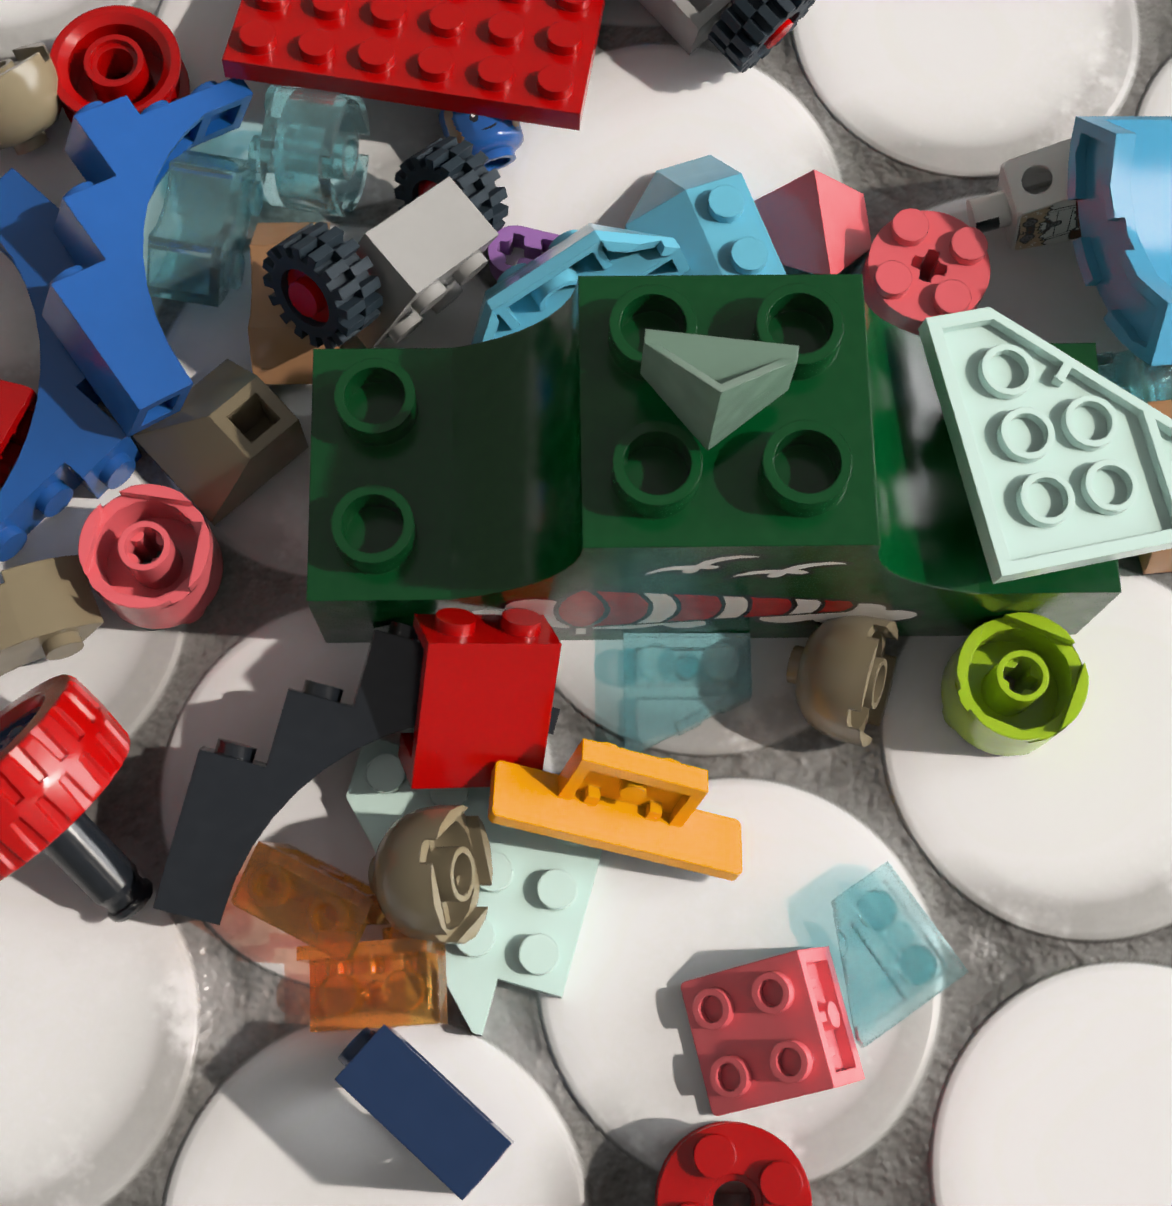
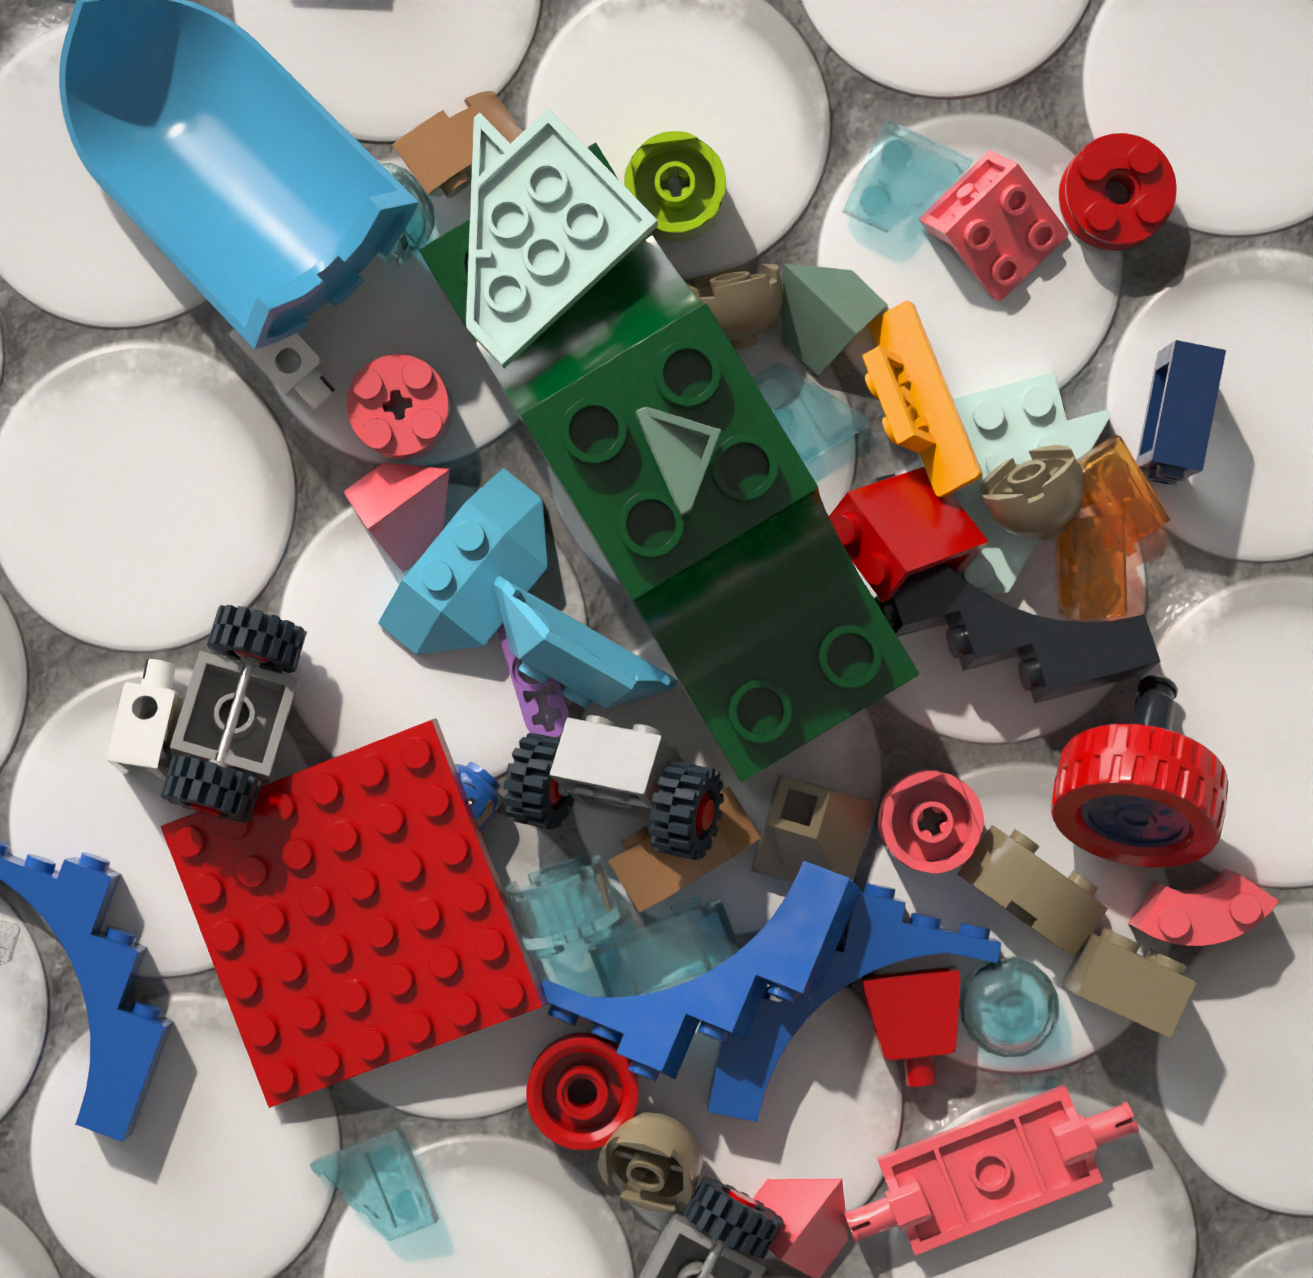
camera: 115 degrees left, 15 degrees up
none -> sand green slope [782,264,888,377]

